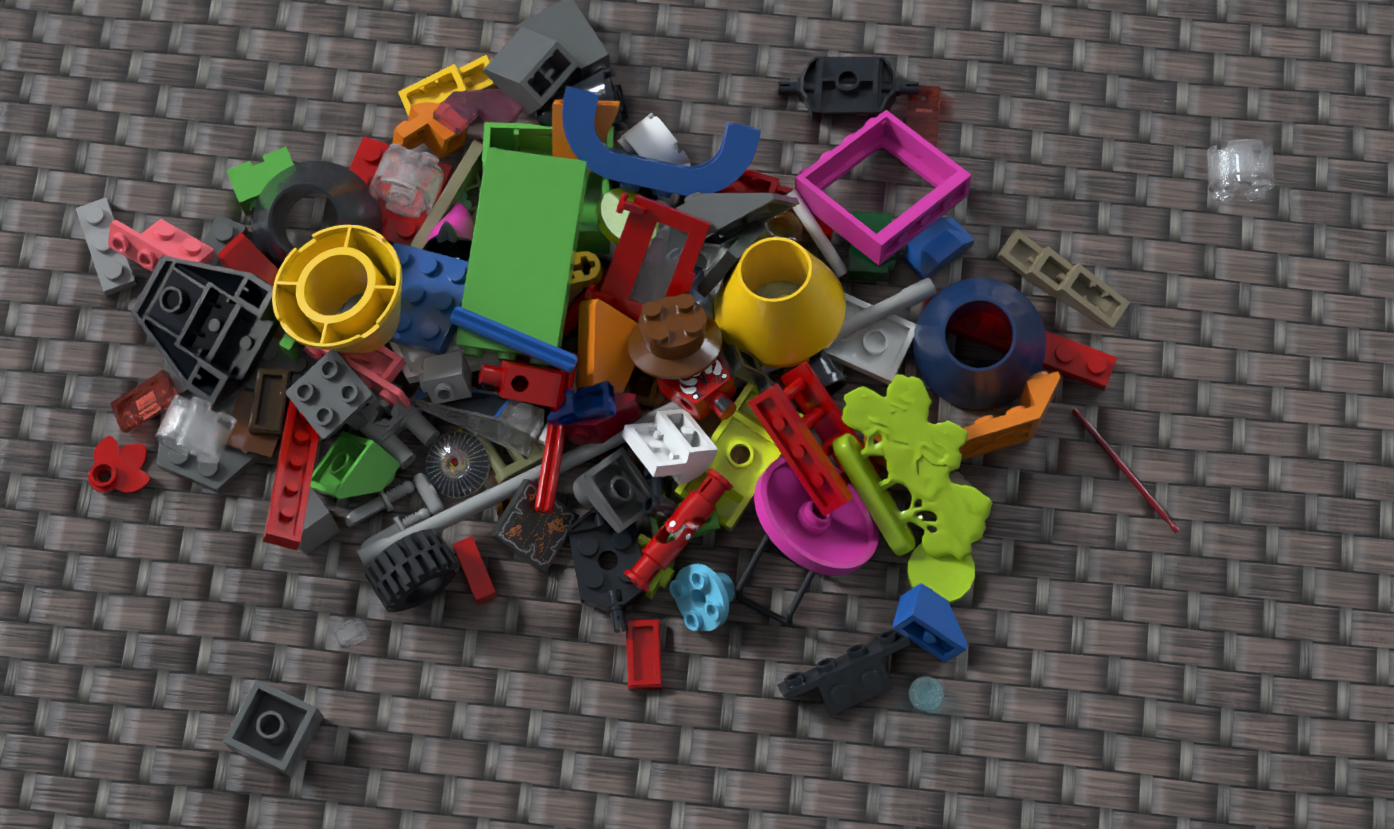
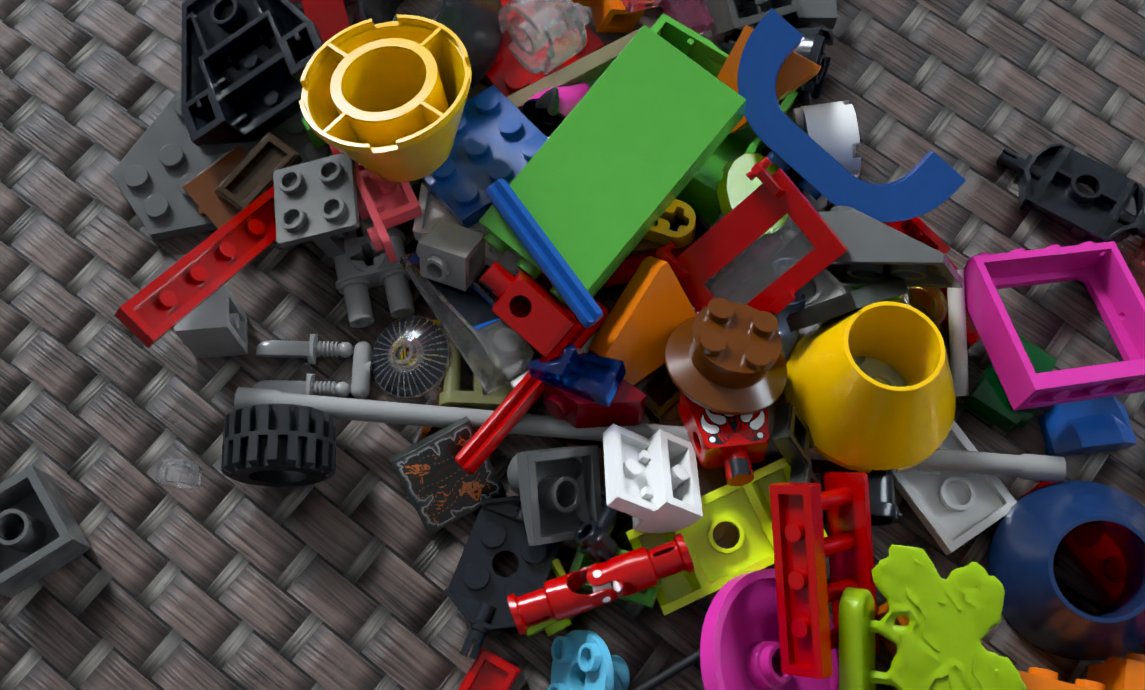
camera: 25 degrees right, 0 degrees up
red plate [88,435,151,494] -> none
clear red tile [110,370,180,433] -> none
clear brick [155,395,237,465] -> none
bright green slope [310,431,401,499] -> none
red piece [453,536,497,605] -> none

